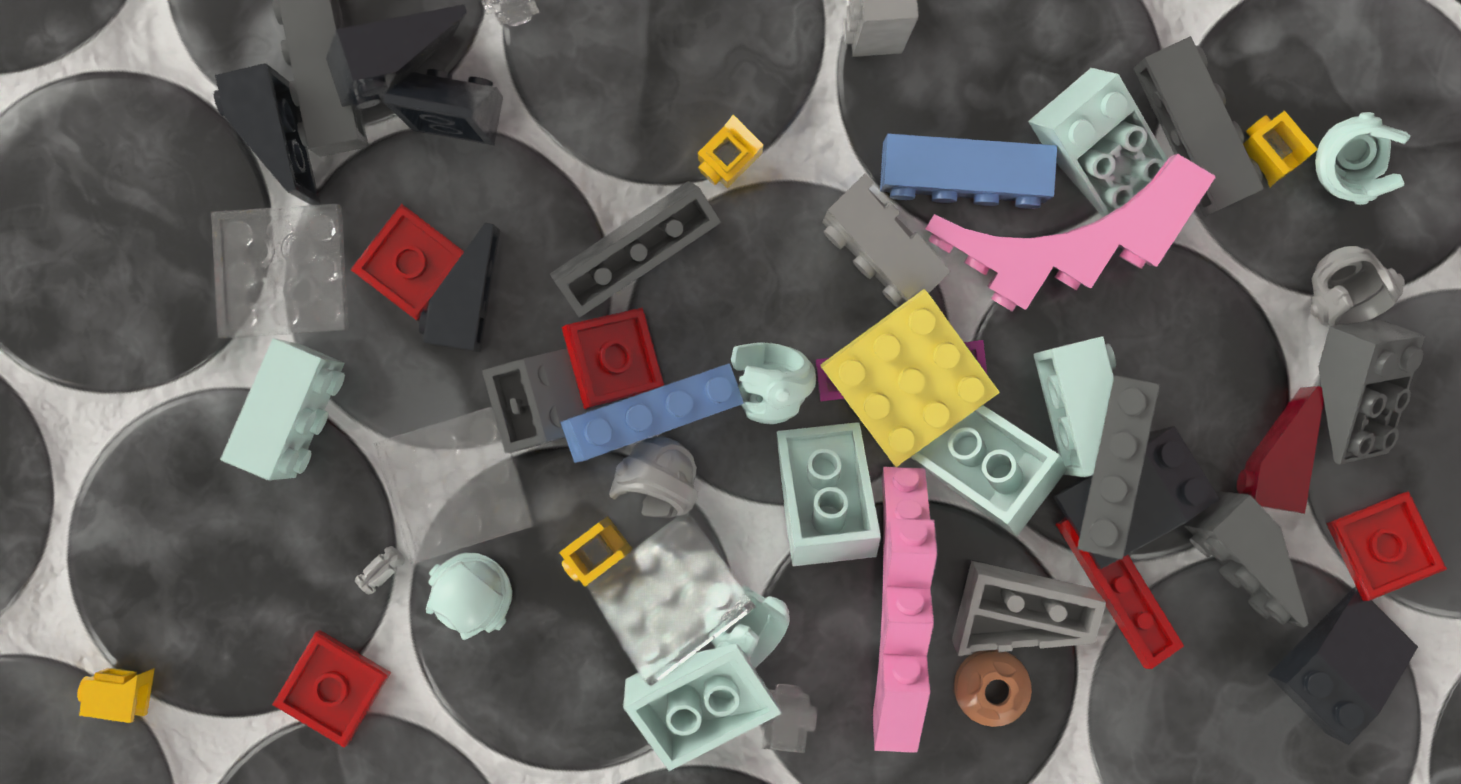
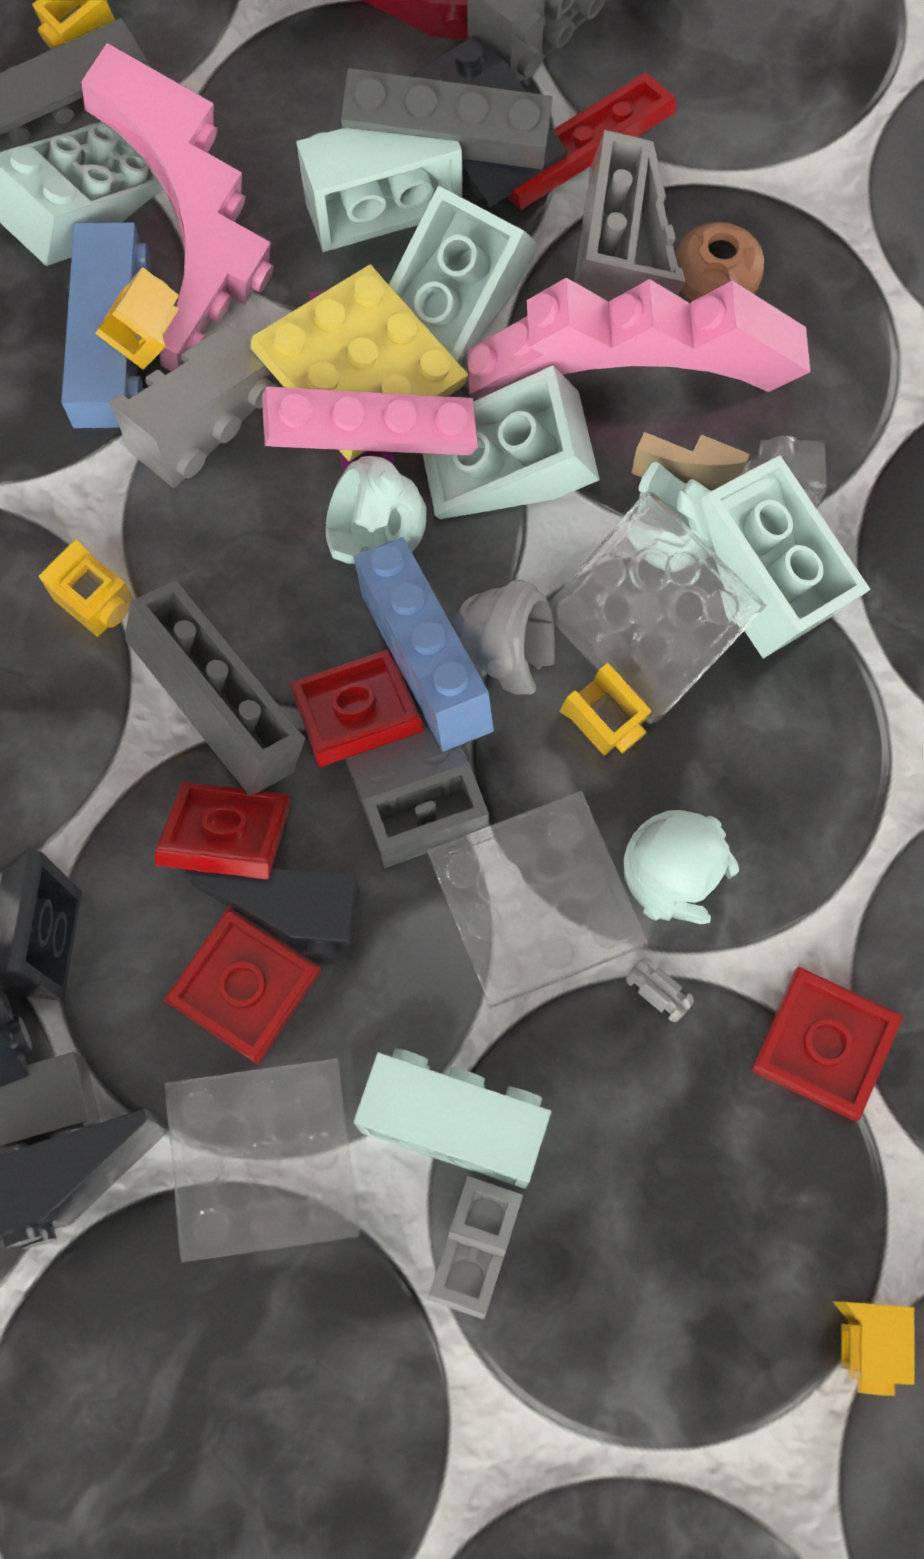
camera: 90 degrees left, 15 degrees down
none -> yellow window [95,267,179,370]
none -> red tile [155,782,290,879]
none -> bright pink plate [262,387,478,455]
none -> light grey slope [428,1176,523,1320]
none -> tan slope [632,432,750,489]

